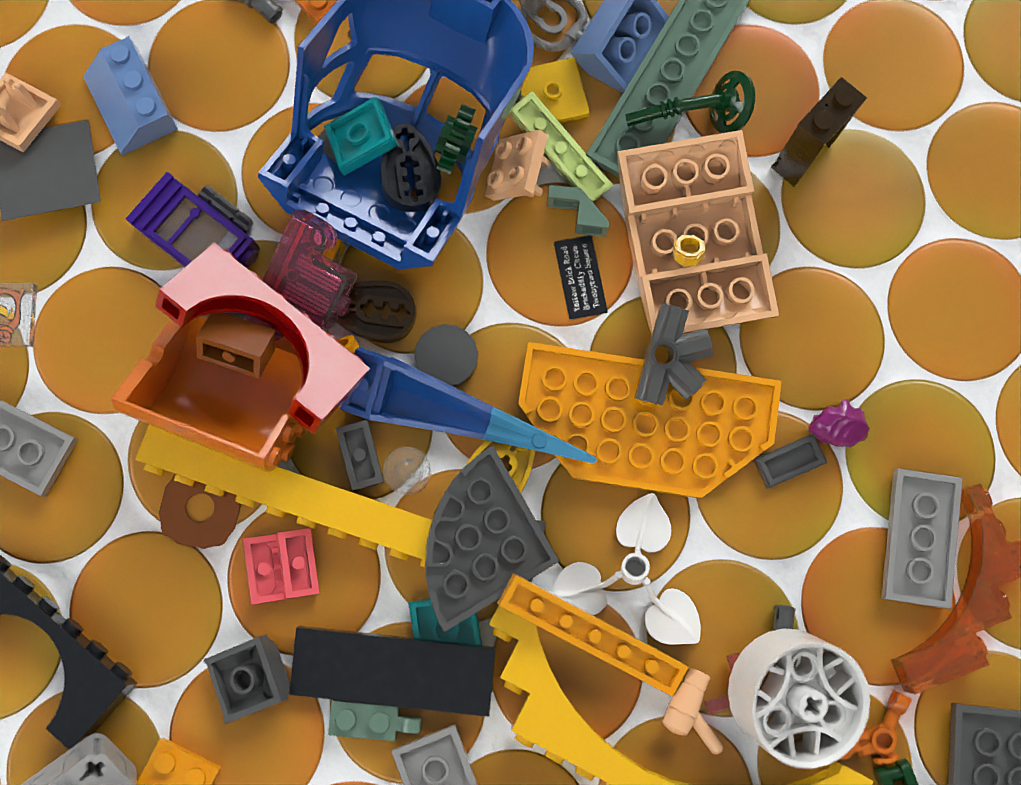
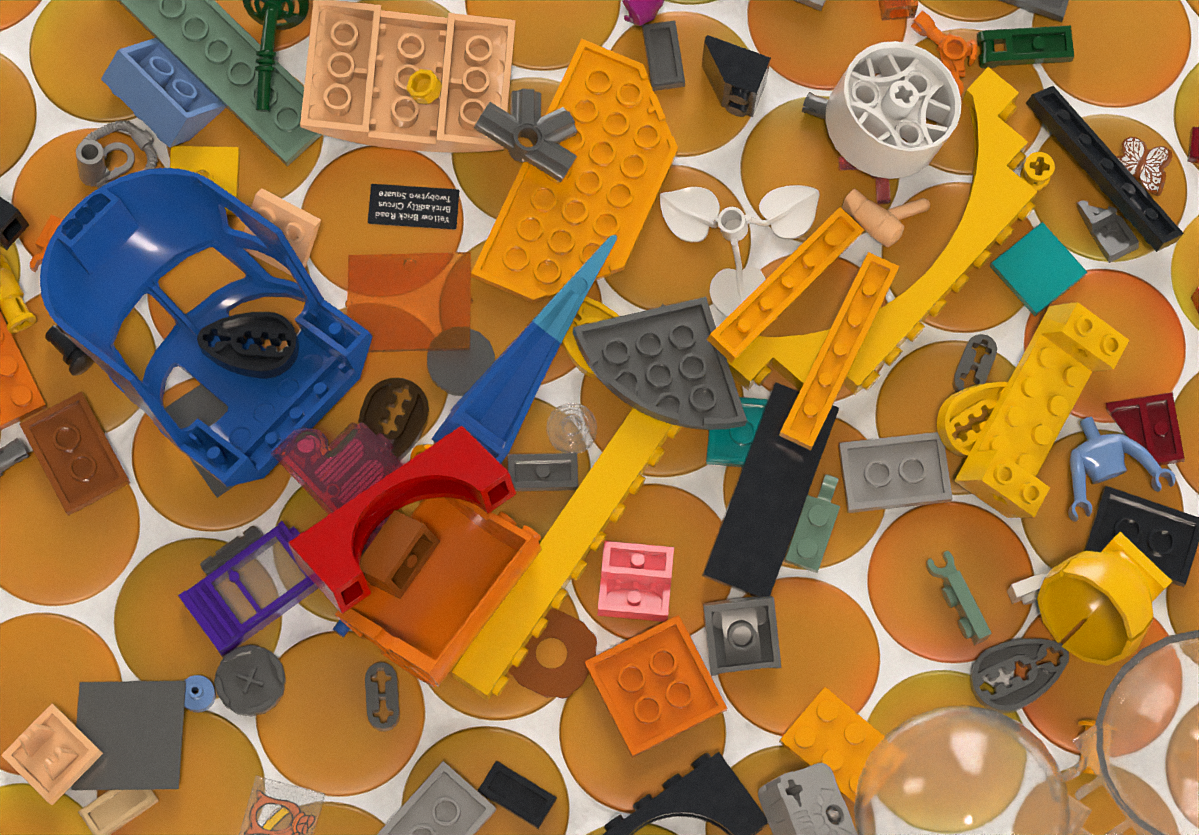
camera: 75 degrees left, 5 degrees down
medium blue slope [83,36,178,156] -> none
teal tile [324,96,398,176] -> none
dark green gear [434,104,478,174] -> none
yellowish green tile [508,91,613,203] -> none
sand green slope [547,185,609,237] -> none
none -> dark orange plate [19,391,130,516]
none -> medium blue tile [184,675,216,713]
none -> dark grey tile [214,645,286,717]
none -> clear orange piece [345,252,473,352]
none -> dark grey beam [365,662,400,732]
none -> black tile [478,761,557,830]
none -> orange plate [584,615,728,758]
none -> black slope [702,35,771,117]
none -> light orange plate [779,252,900,450]

